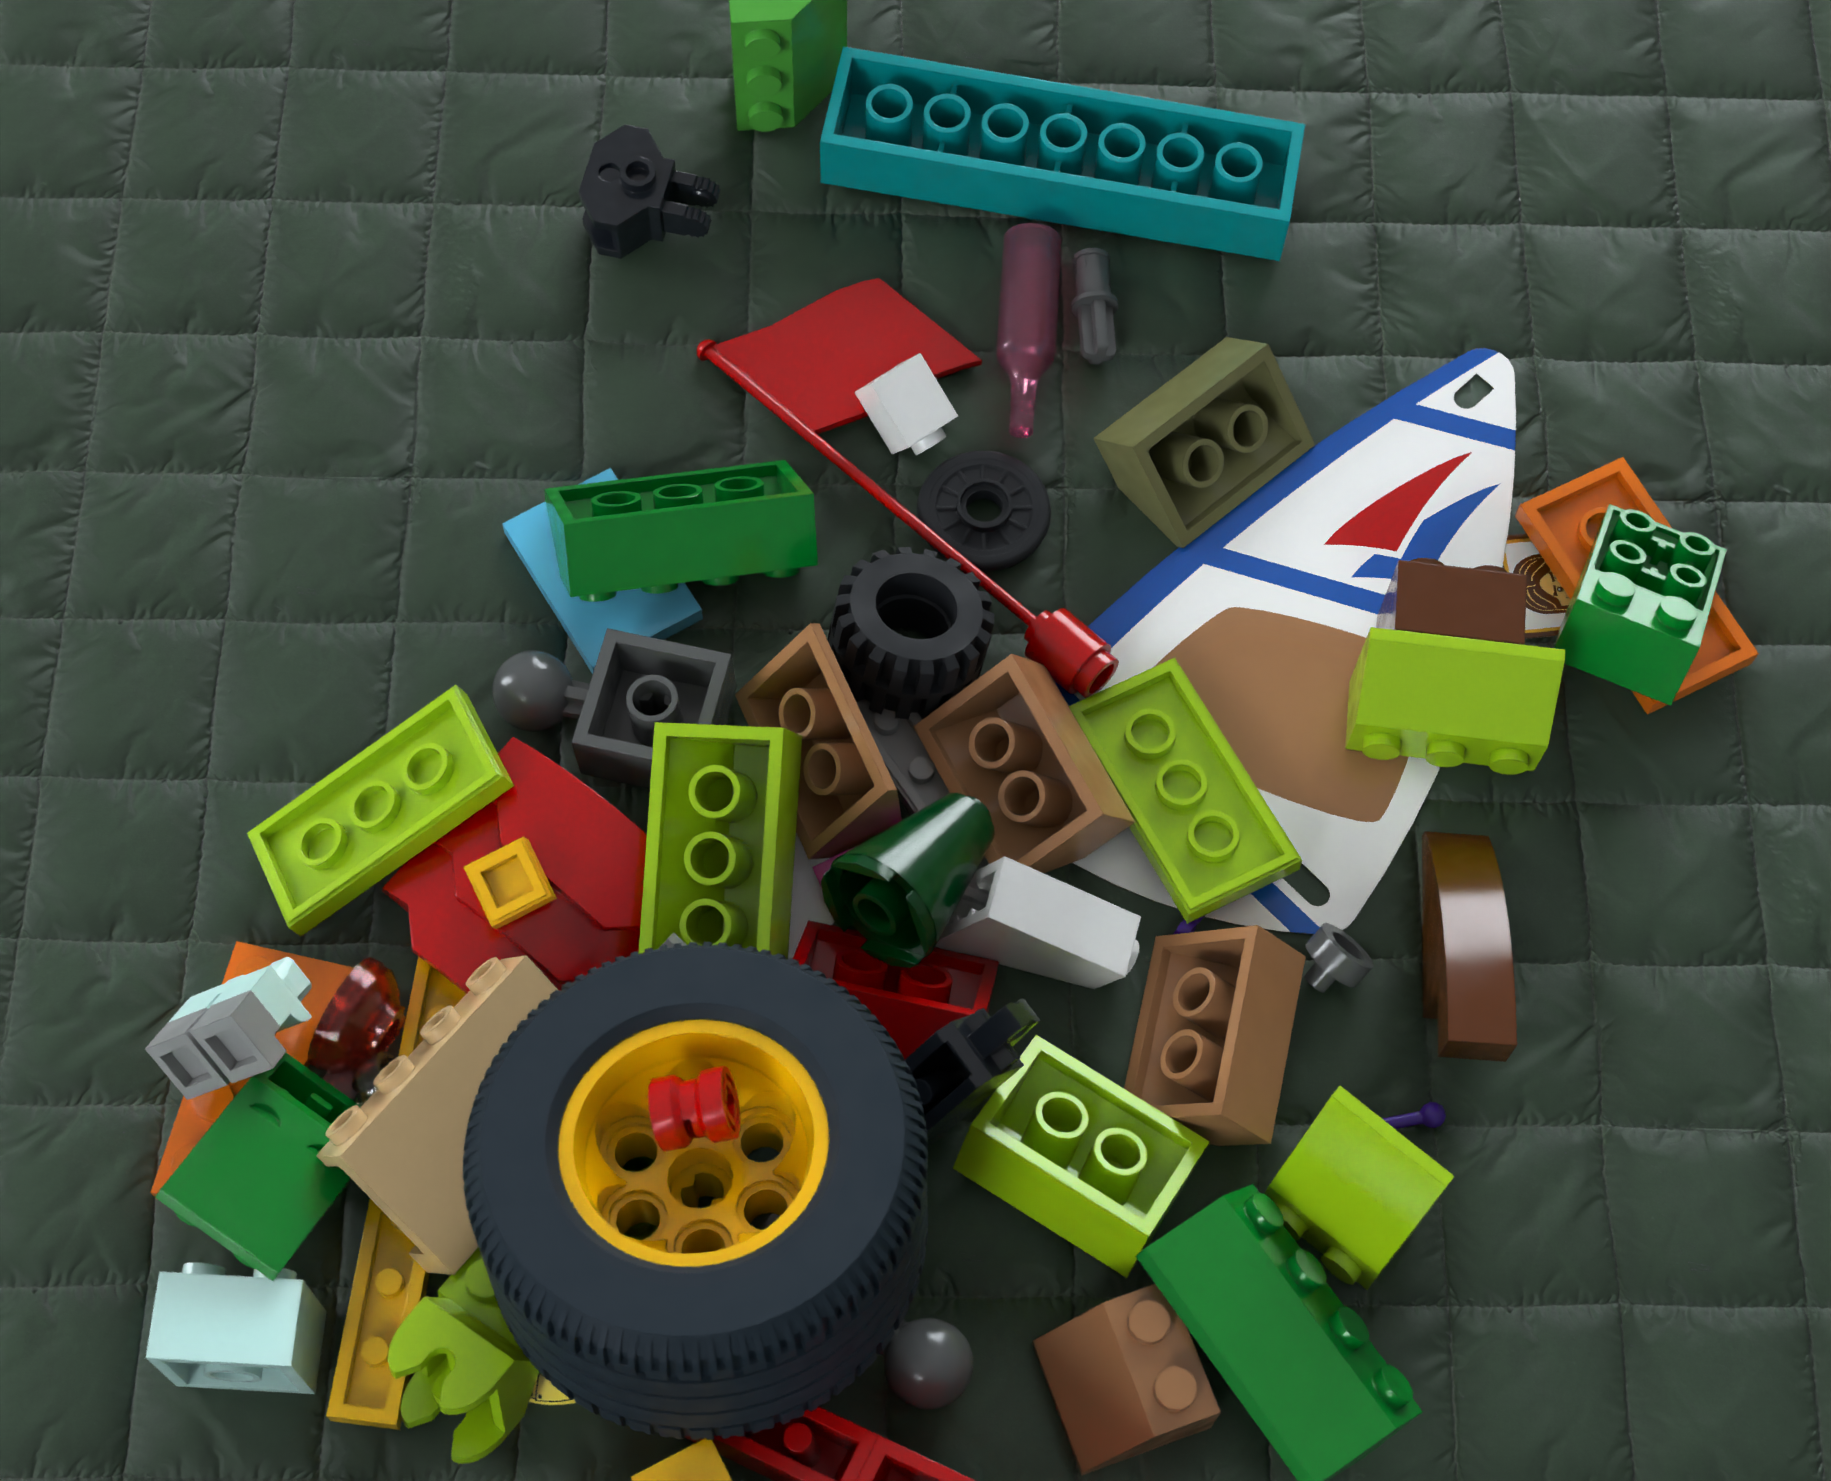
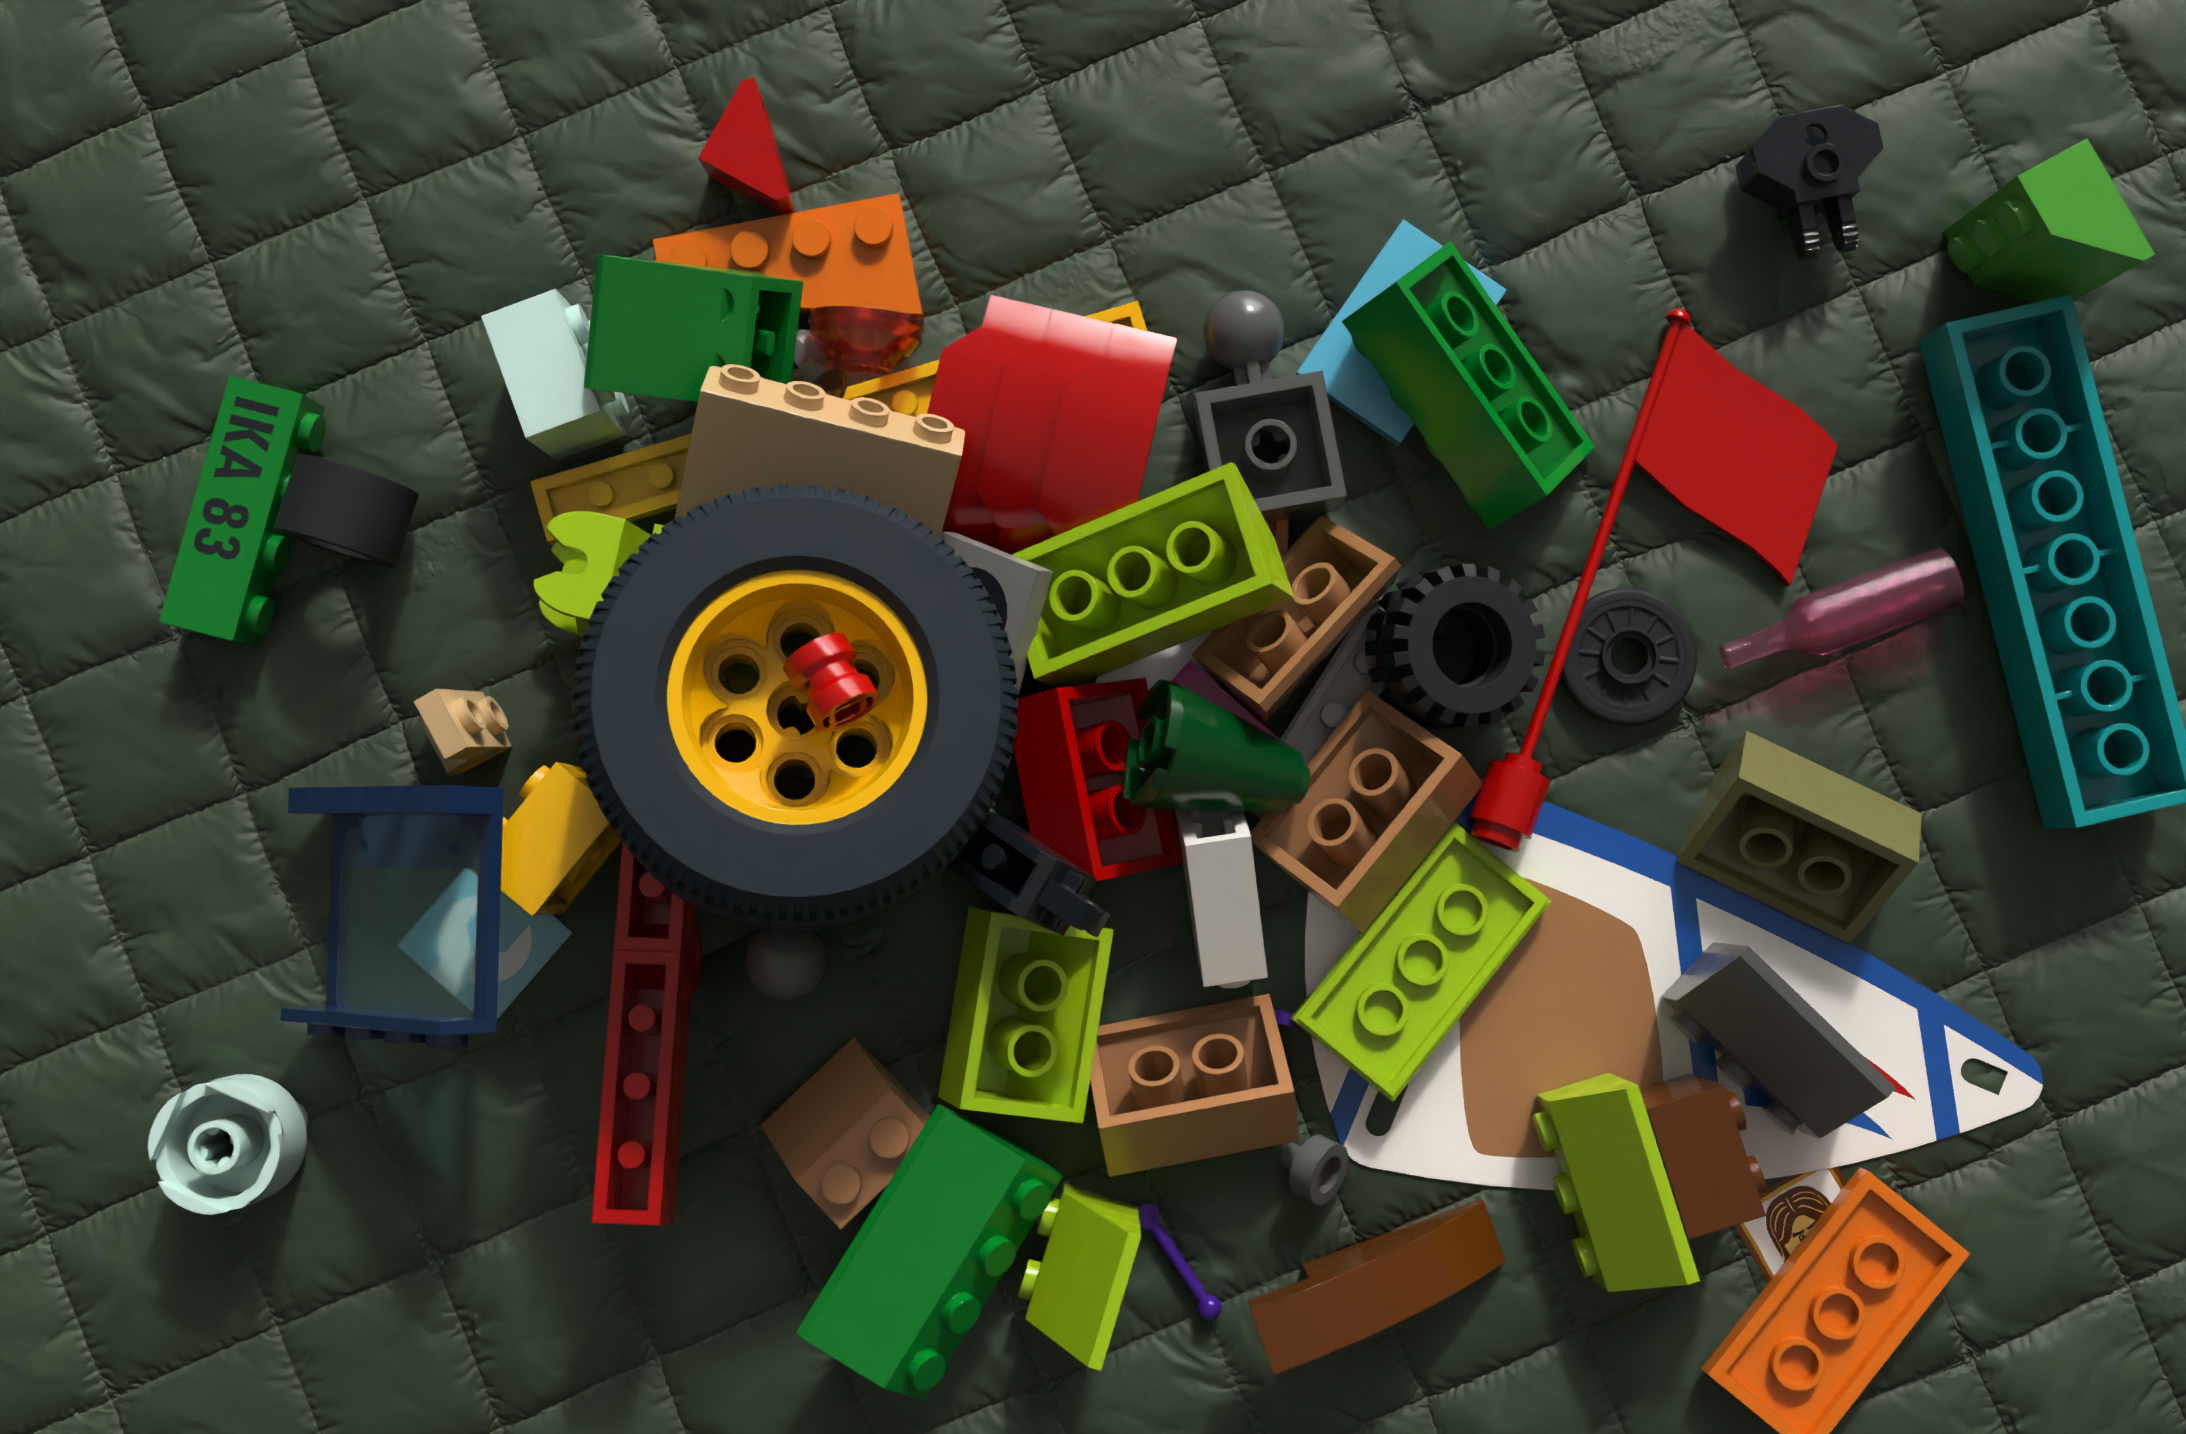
camera: 70 degrees right, 20 degrees up
light grey hips [145,957,312,1100] -> none
lime tile [247,685,514,936] -> none
yellow tile [464,836,557,929] -> none
white brick [854,353,958,455] -> none
dark grey axle [1071,248,1118,365] -> none
green slope [1553,504,1727,706] -> none
none -> red slope [698,77,796,215]
none -> dark grey slope [1661,942,1896,1139]

